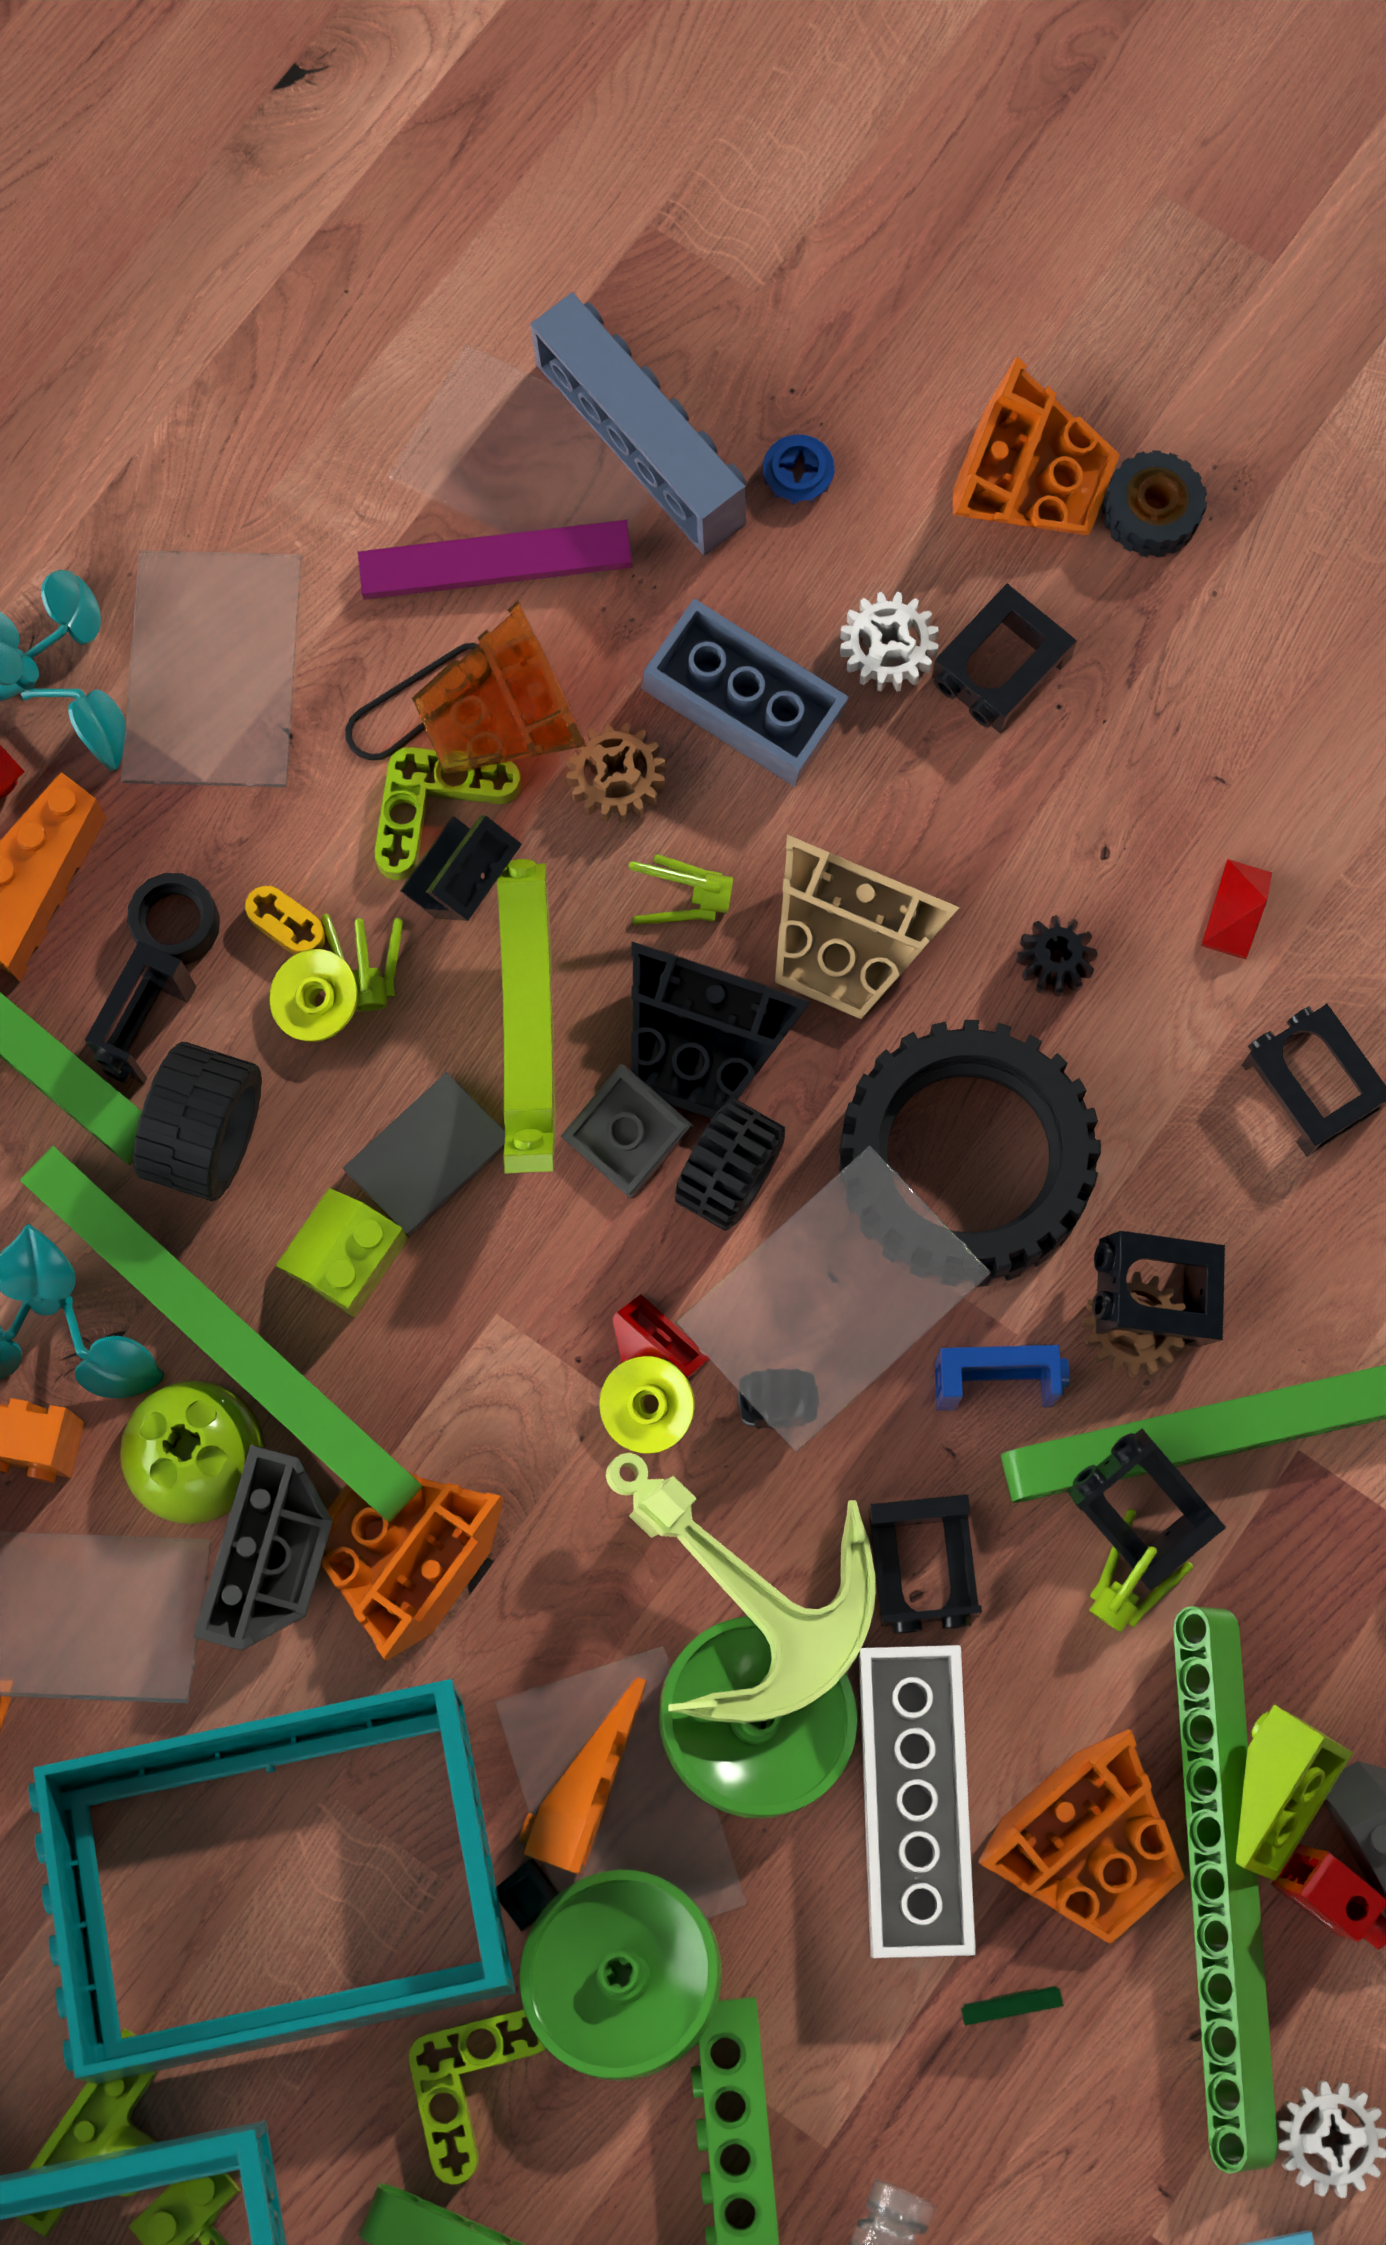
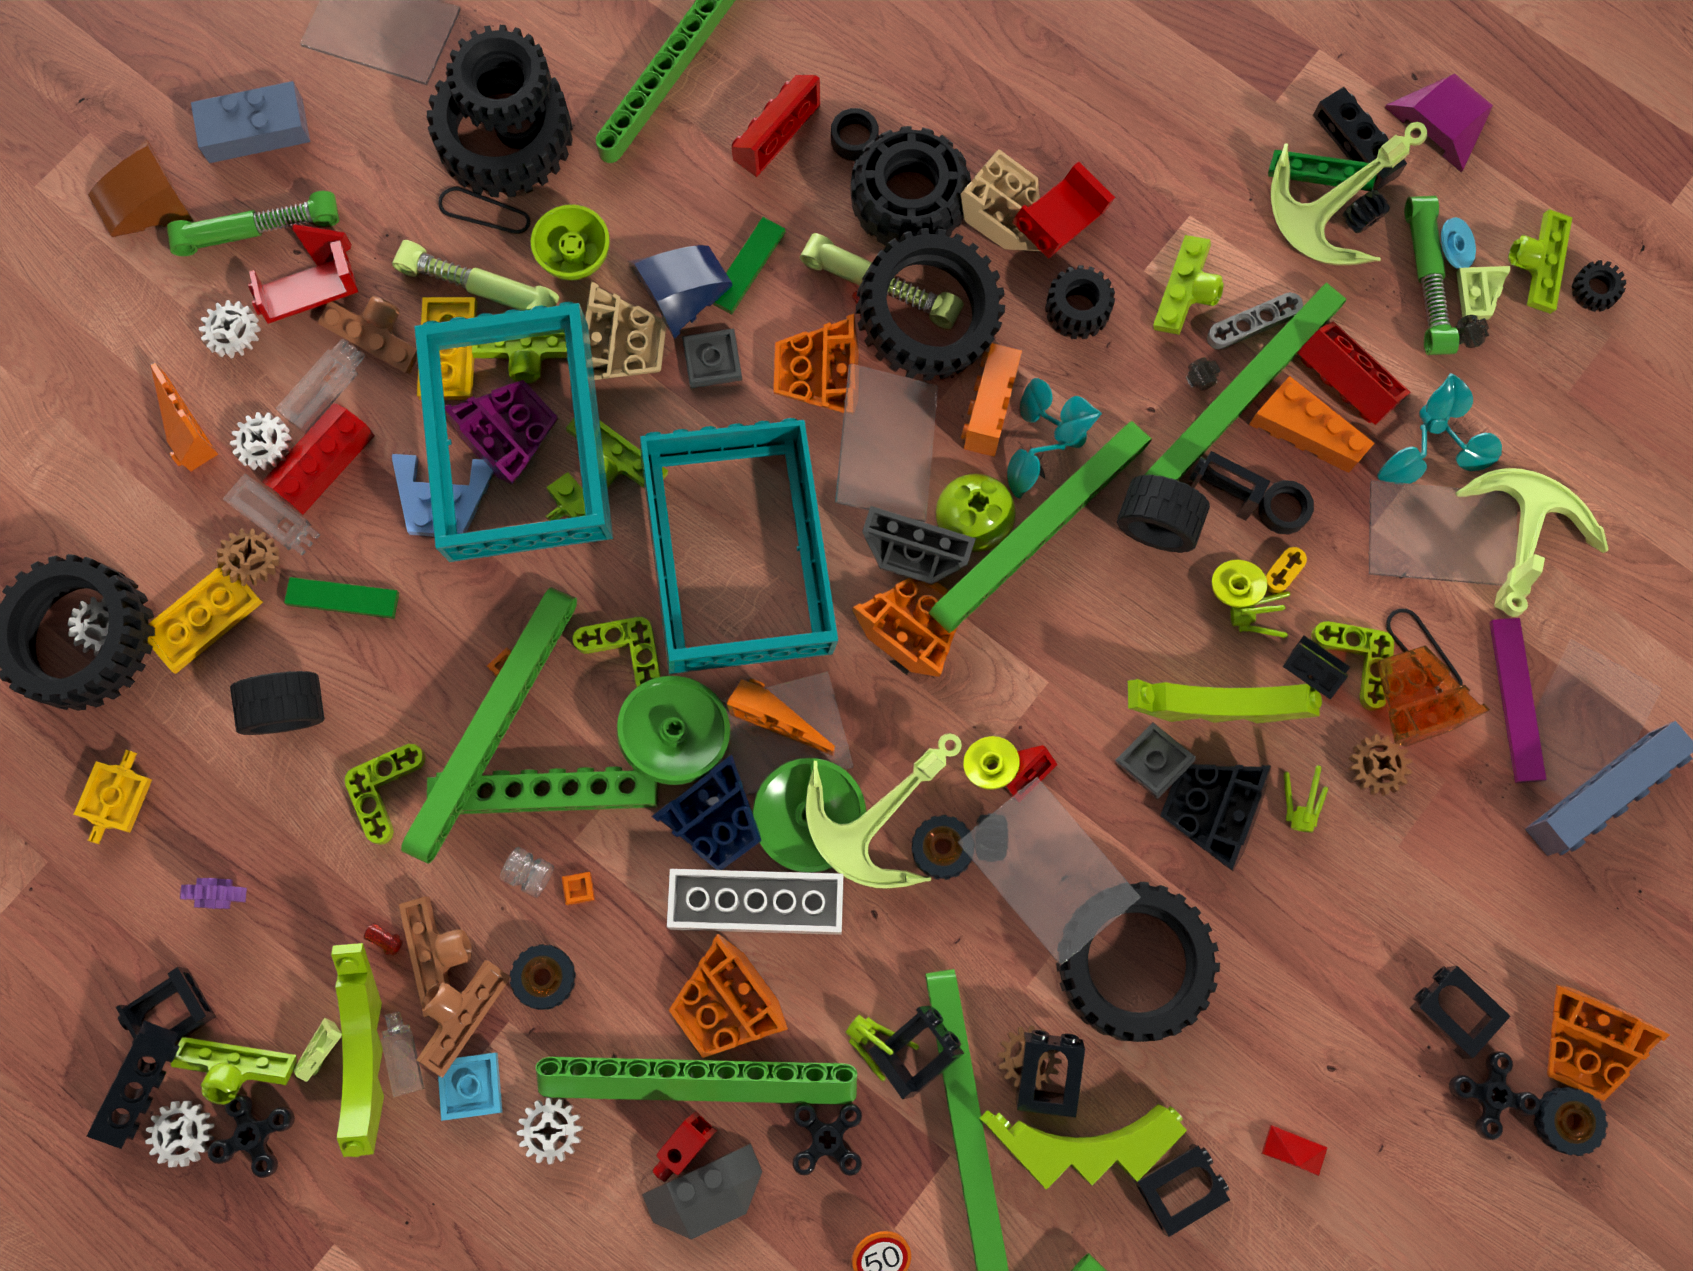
camera: 90 degrees right, 0 degrees up
lime slope [275,1188,408,1318] -> none
dark grey tile [343,1072,505,1238] -> none
black tile [497,1859,559,1932] -> none
sand blue brick [641,598,849,787] -> none
black tyre [675,1099,785,1231] -> none
blue gear [763,434,835,505] -> none
tan wedge [775,835,960,1019] -> none
white gear [840,592,939,692] -> none
black panel [868,1494,982,1634] -> none
blue panel [934,1345,1070,1411] -> none
dark green tile [961,1986,1064,2026] -> none
black gear [1016,915,1097,997] -> none
lime slope [1236,1705,1353,1881] -> none
none -> black wheel [510,944,576,1010]
none -> orange tile [562,872,595,906]
none -> dark blue wedge [651,755,761,870]
none -> black gear [792,1103,862,1176]
none -> black wheel [912,815,974,880]
none -> lime arch [979,1104,1187,1190]
none -> black gear [1449,1051,1540,1140]
none -> yellowish green piece [1455,468,1608,617]

